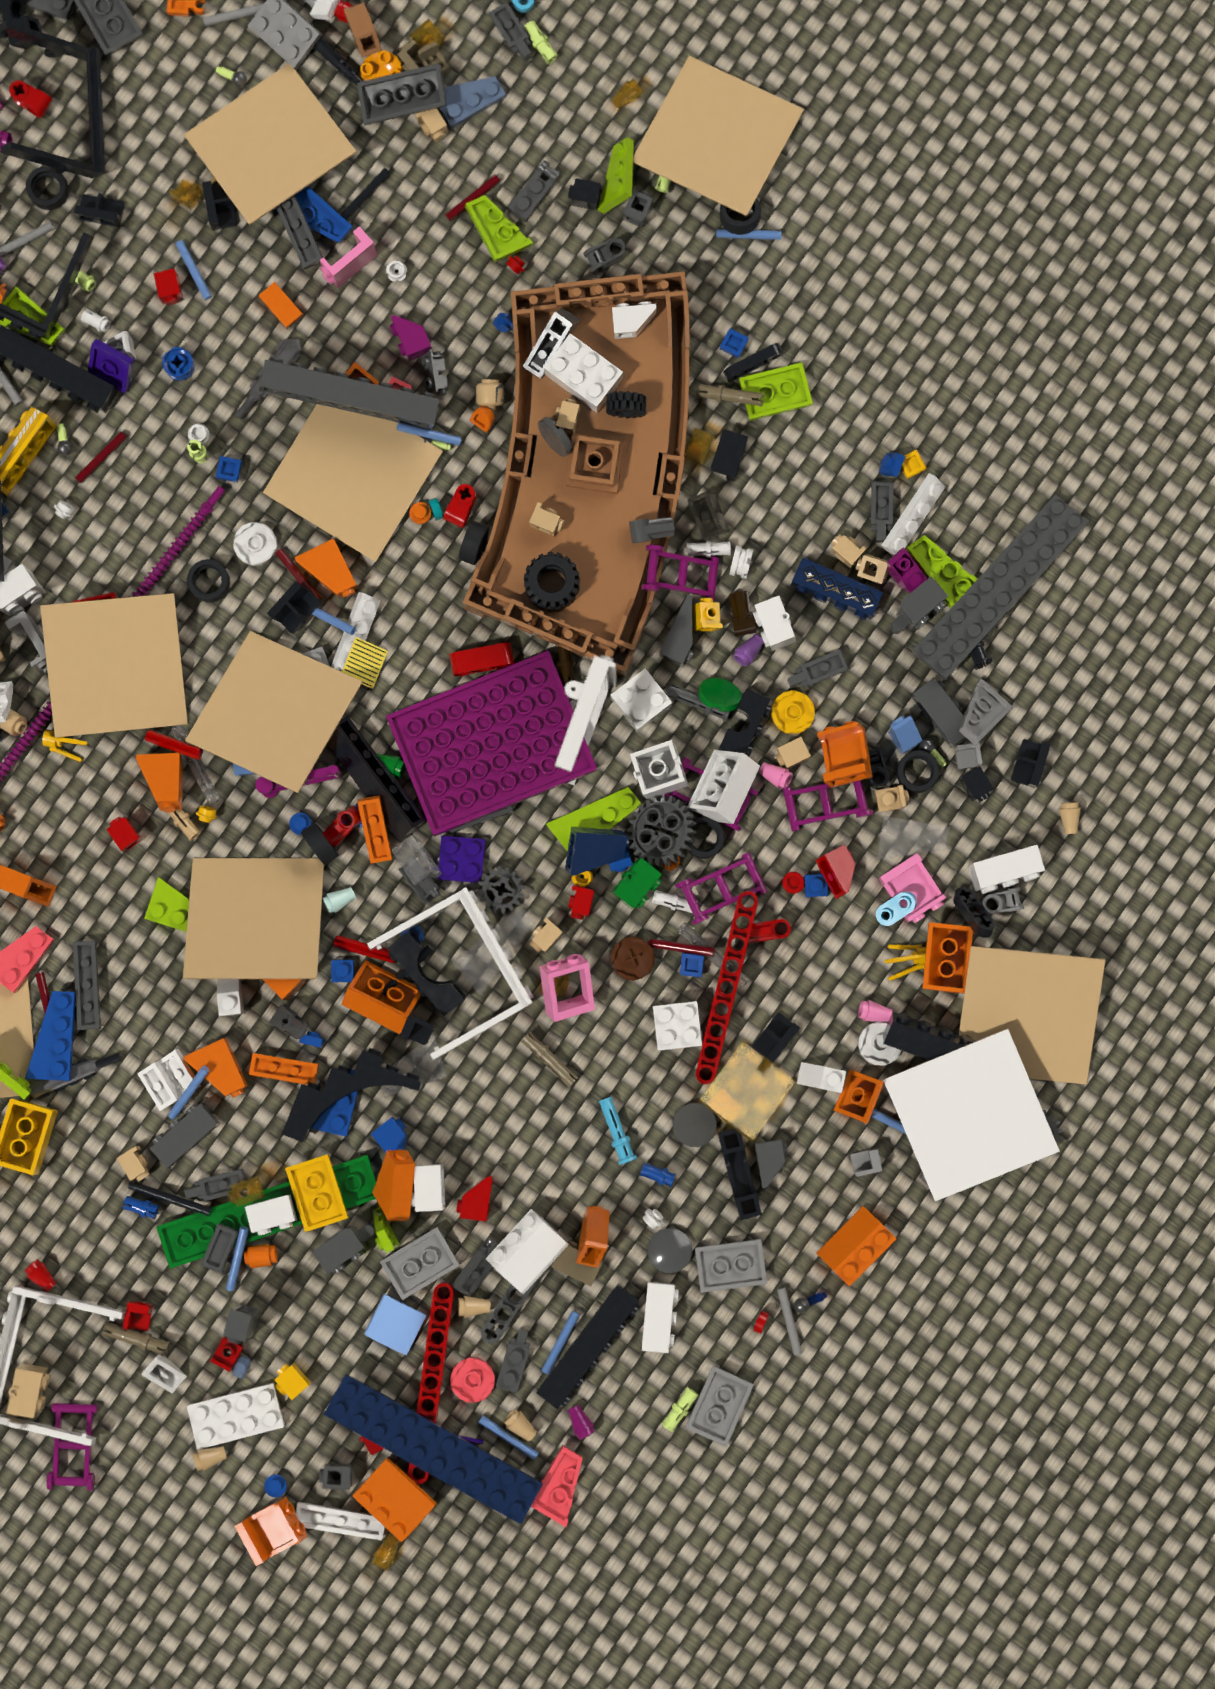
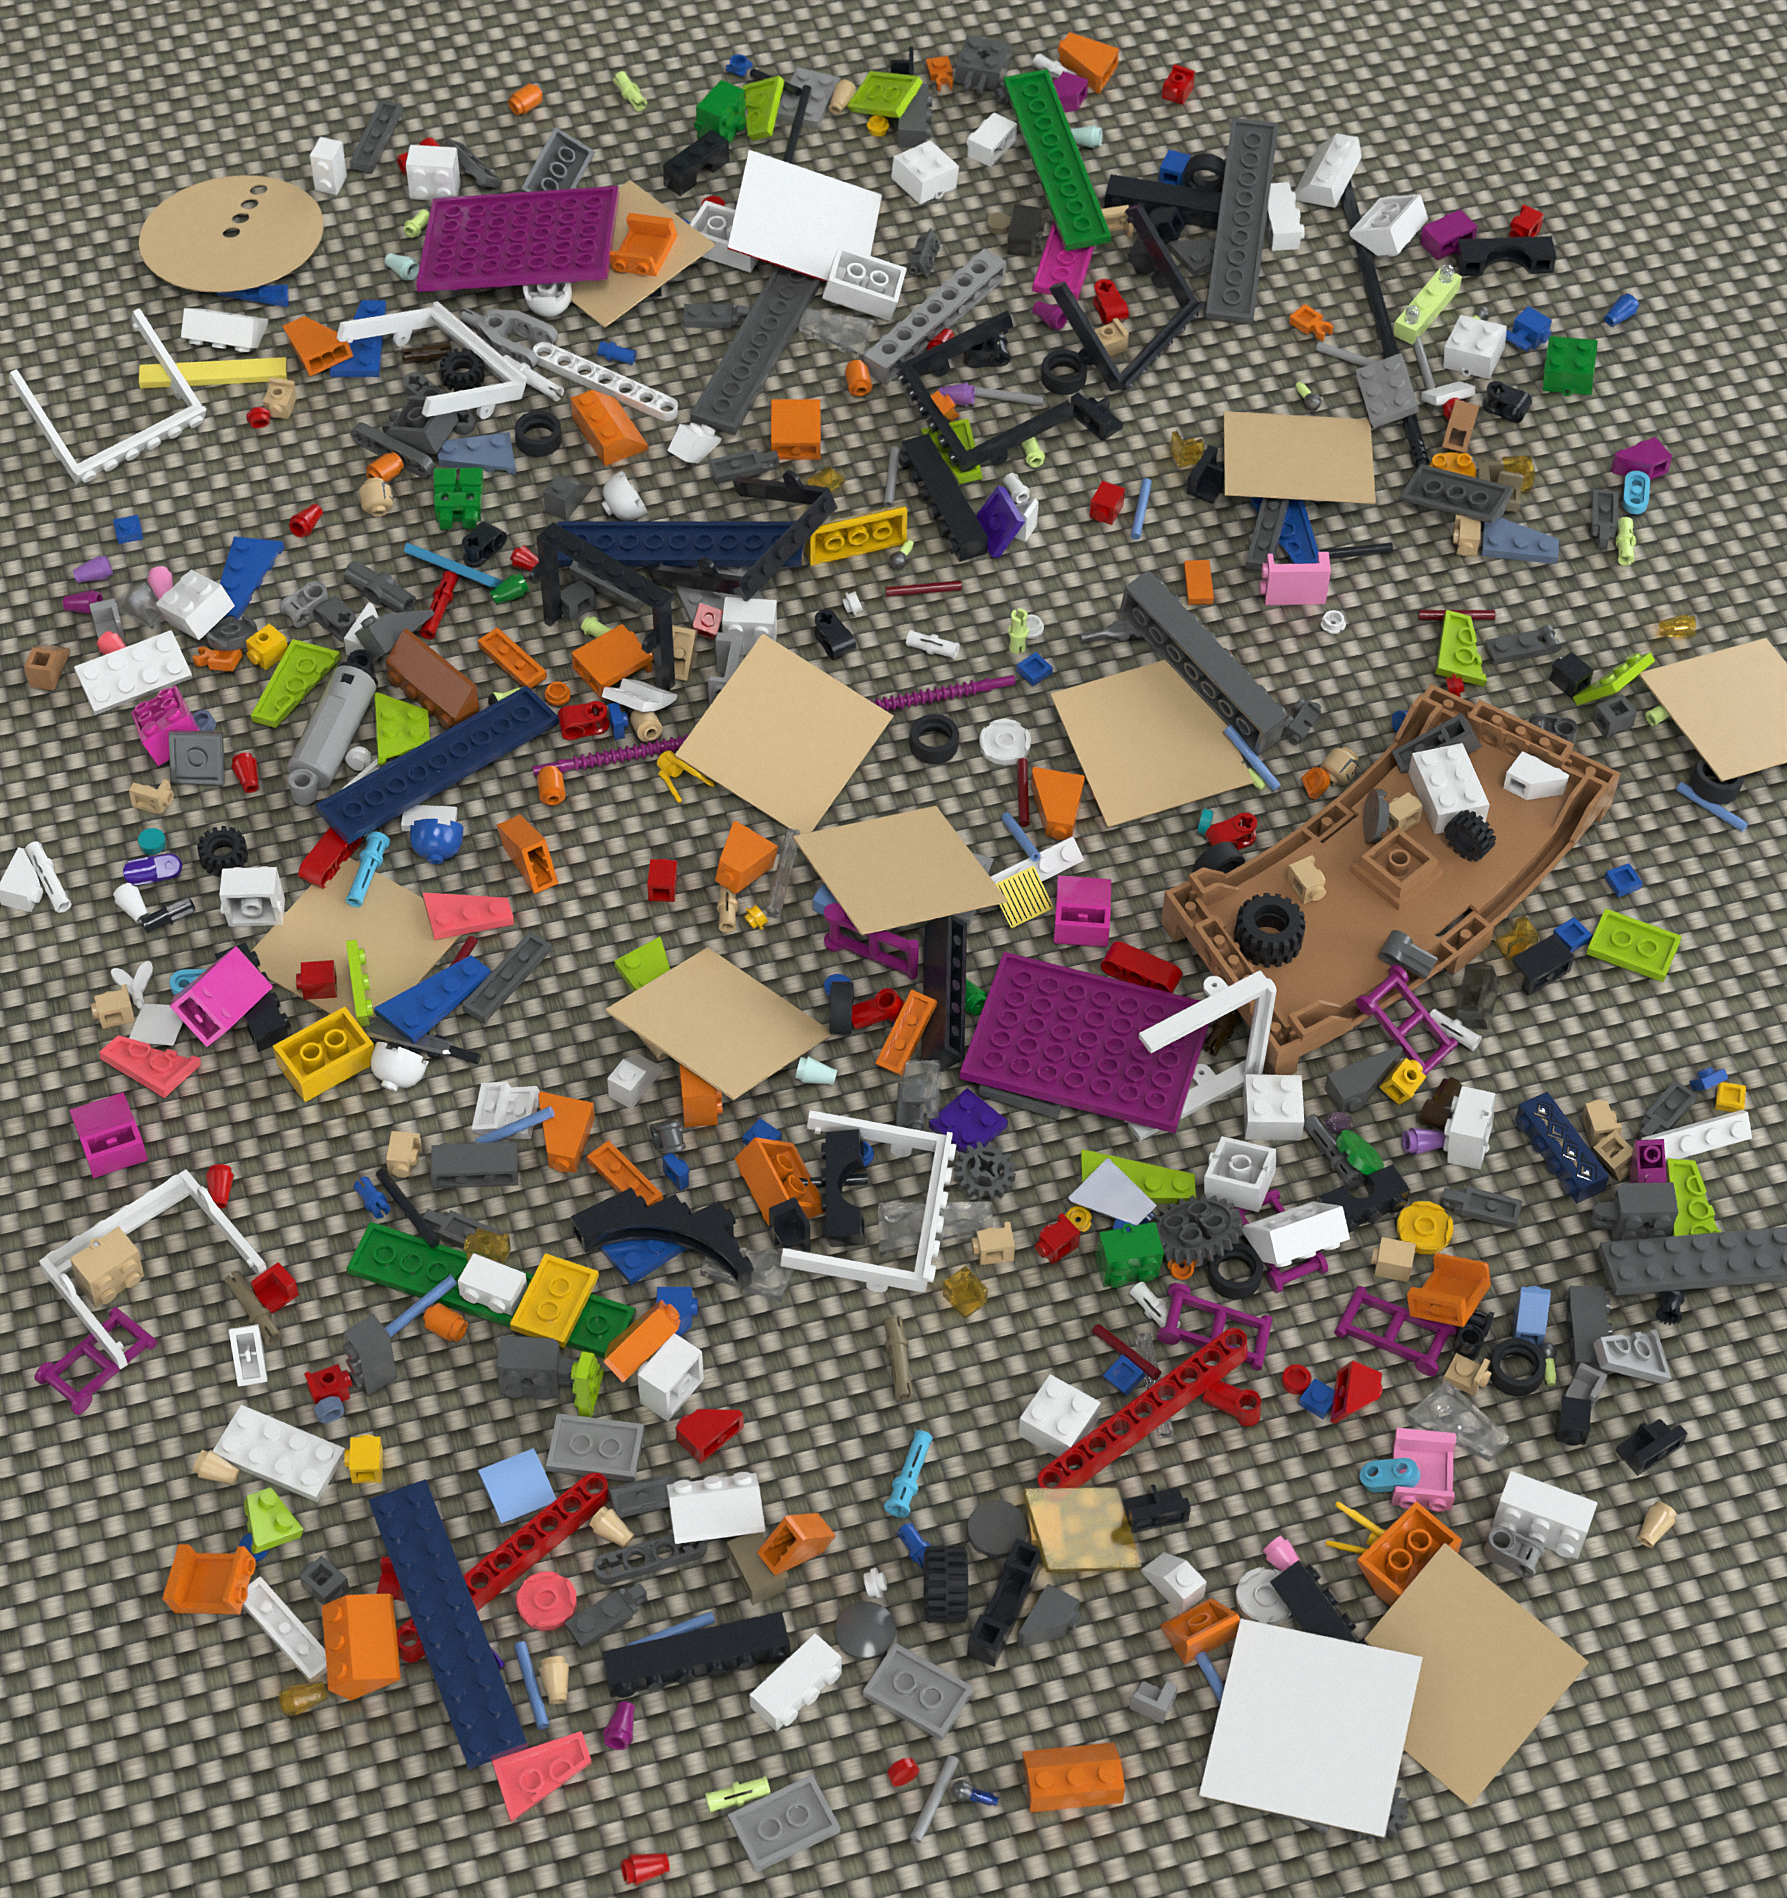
camera: 30 degrees right, 30 degrees down
red axle [145,730,203,760] -> none
blue wheel [162,347,195,381] -> none
dark grey tile [201,1223,239,1273] -> none
black panel [267,581,321,634] -> none
red axle [333,936,395,963] -> none
magenta slope [389,315,433,361] -> none
orange plate [409,502,431,524] -> none
bright pink window [539,954,595,1022] -> none
reddish brown tile [611,936,655,981] -> none
dark tan pin [698,384,765,407] -> none
black beam [723,343,784,382] -> none
white wheel [729,545,753,579] -> none
bright pink cone [759,762,793,789] -> none
black beam [953,887,995,938] -> none
none -> lime wing [244,1487,304,1554]
none -> white cylinder [370,1042,429,1091]
none -> red cone [621,1853,670,1886]
none -> black piece [814,609,856,660]
none -> white pin [906,630,960,659]
none -> black tyre [924,1546,968,1623]
none -> dark pink slope [1054,876,1111,947]
none -> tan brick [1094,318,1129,357]
none -> clear purple plate [1324,1112,1353,1133]
none -> blue plate [1553,917,1592,953]

